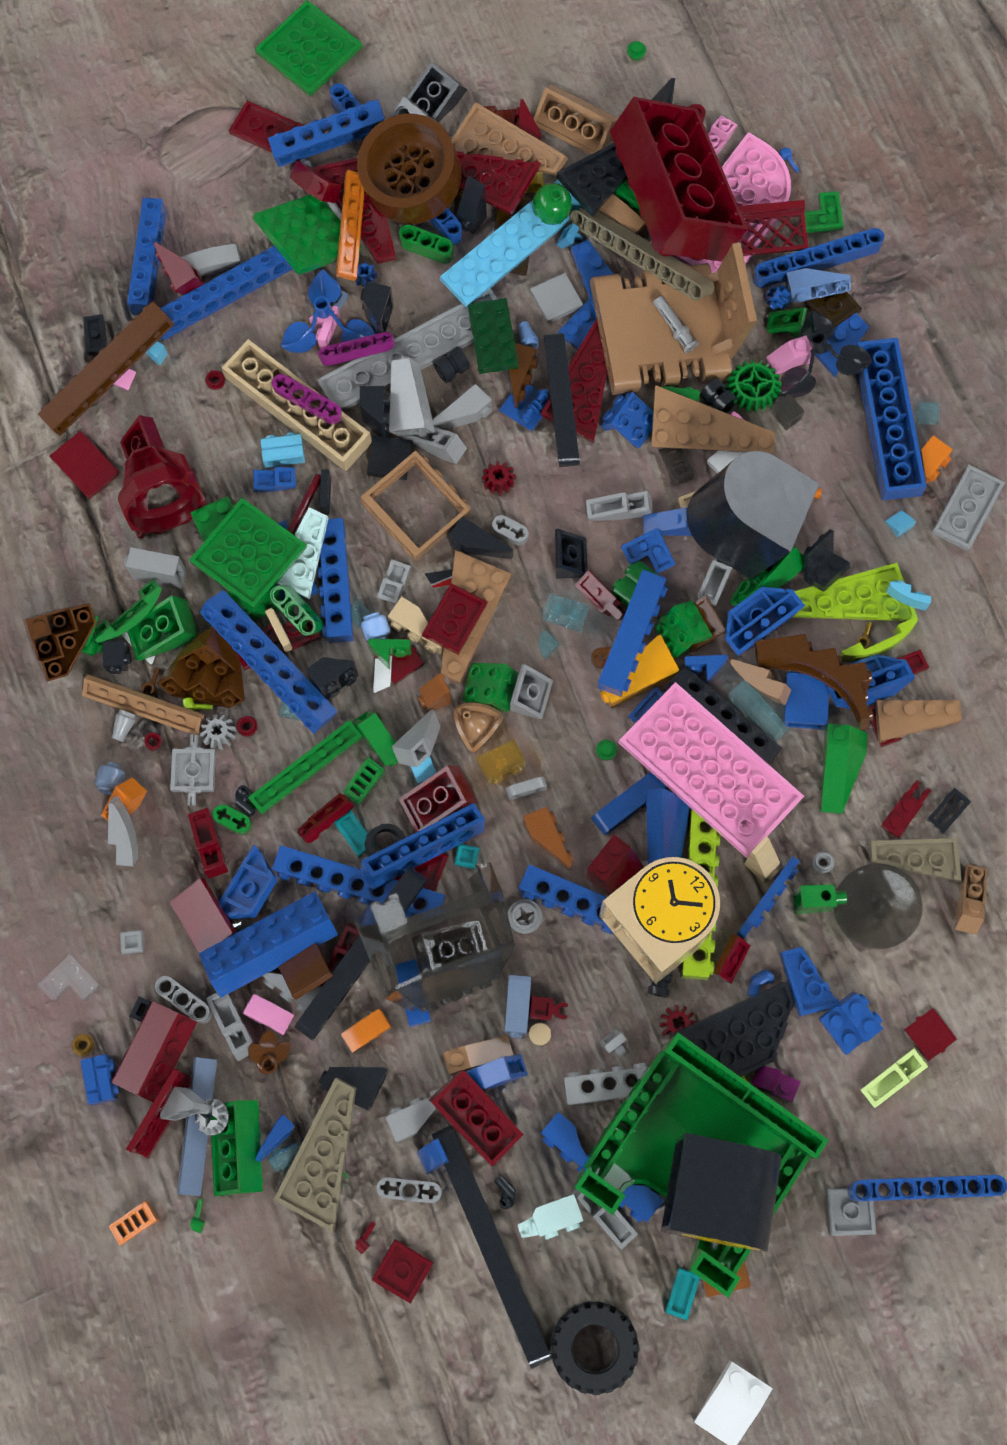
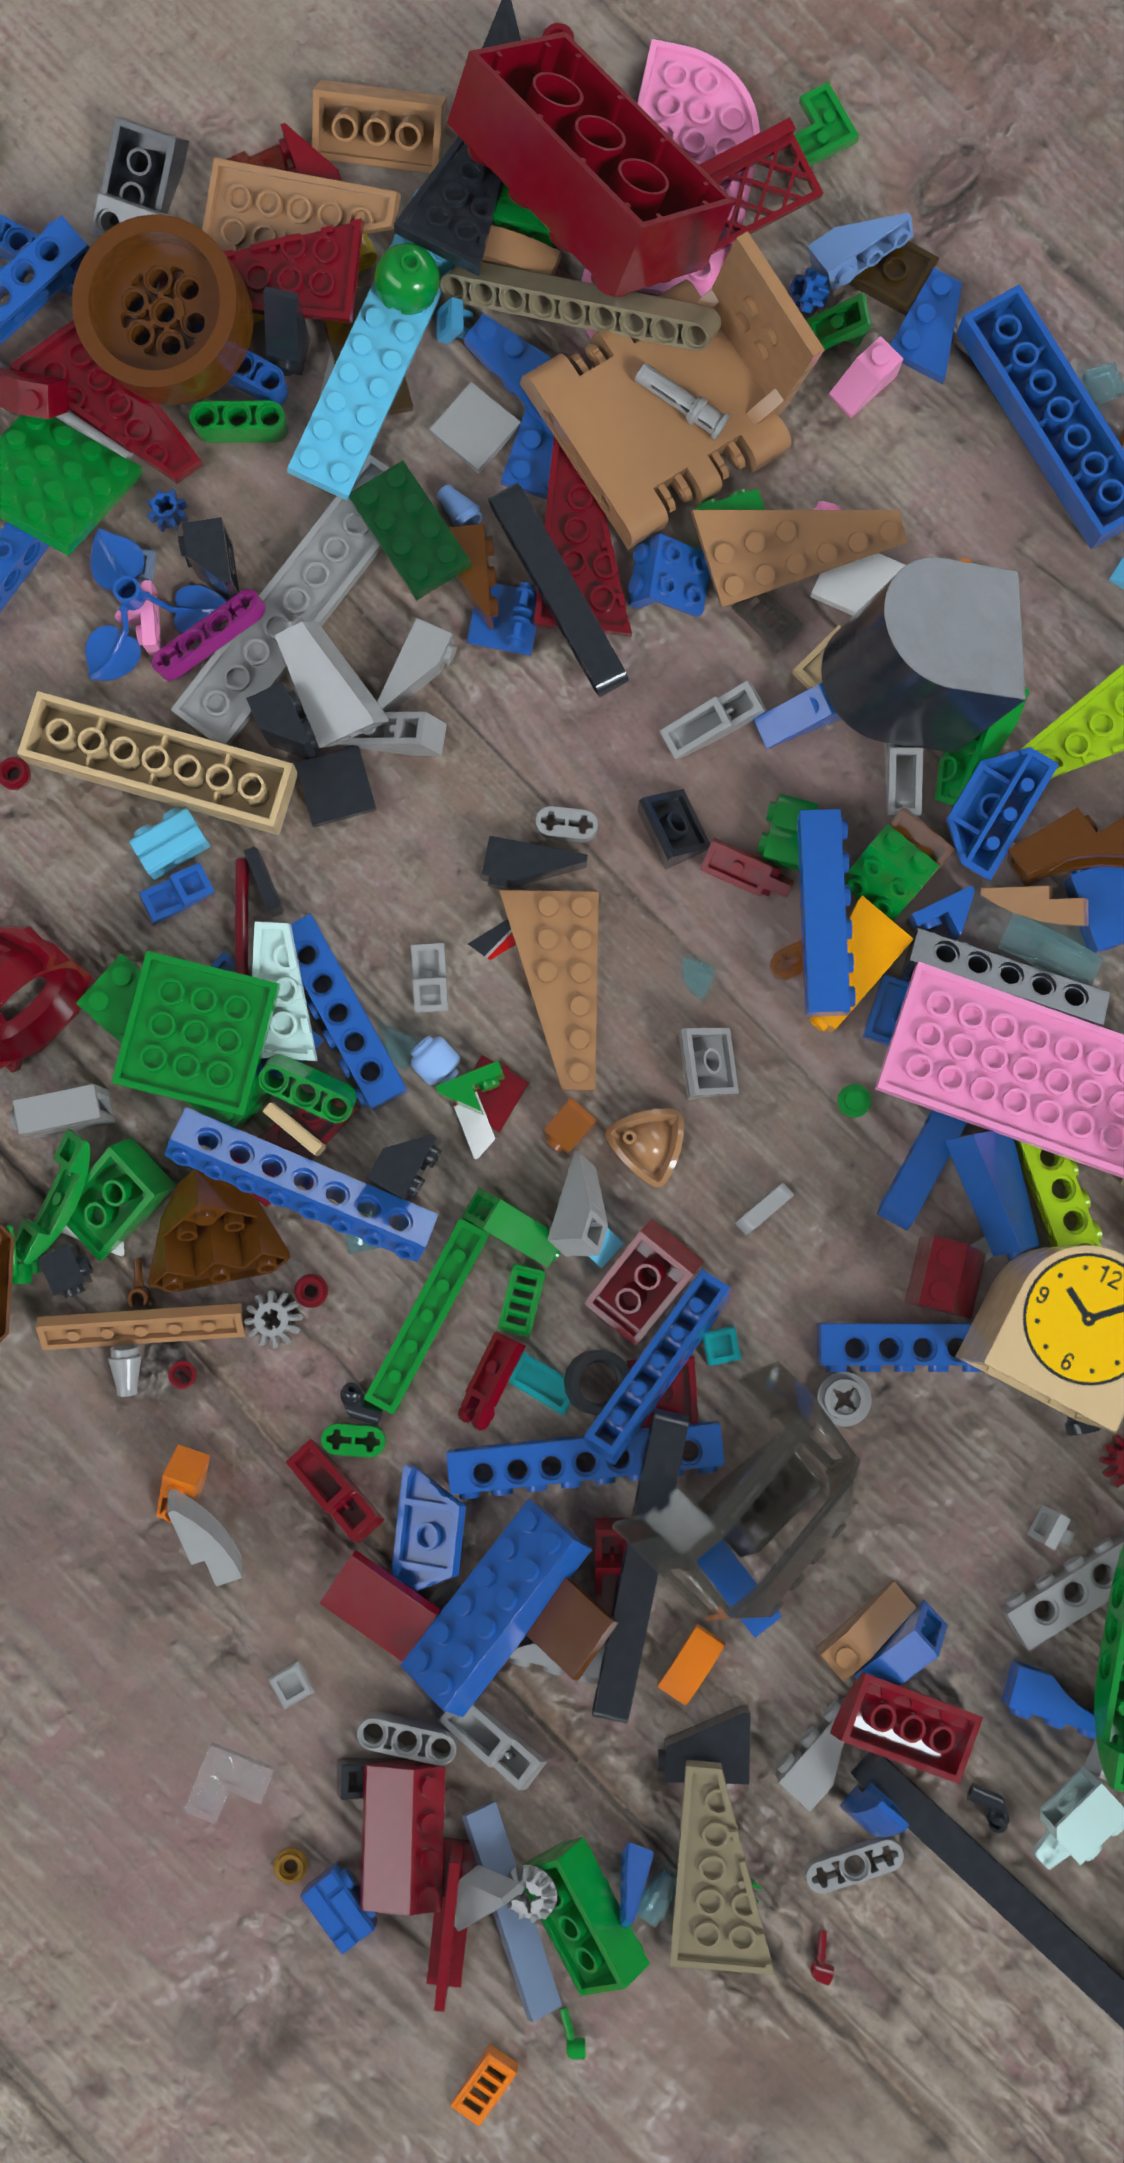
camera: 25 degrees left, 10 degrees up
sand blue head [94,762,125,795] -> none
light grey plate [170,734,216,806] -> none
lime hand [183,698,213,711] -> none
bright pink slope [242,994,294,1035] -> none
reddish brown plate [248,1030,290,1074] -> none
magenta beam [272,374,342,424] -> none
orange tile [336,170,365,281] -> none
medium nougat window [360,450,471,562] -> none
dark red tile [372,1239,434,1304] -> none
tan slope [388,597,442,655] -> none
dark red tile [422,583,488,655] -> none
black wheel [433,346,470,384] -> none
green bracket [462,663,518,712] -> none
clear yellow brick [476,739,526,785] -> none
dark red gear [482,460,516,496] -> none
sand blue slope [505,975,531,1039] -> none
dark orange slope [523,807,574,870] -> none
dark red plate [528,996,568,1021] -> none
tan tile [529,1023,551,1046] -> none
clear light blue brick [543,593,589,633] -> none
blue plate [621,527,676,574] -> none
black wheel [700,378,738,413] -> none
bright pink slope [708,115,737,155] -> none
green gear [727,359,782,414] -> none
blue beam [753,228,885,288] -> none
clear smoke brick [771,393,805,430] -> none
blue hand [778,148,800,173] -> none
black plant [781,310,872,397] -> none
black bracket [804,529,850,592] -> none

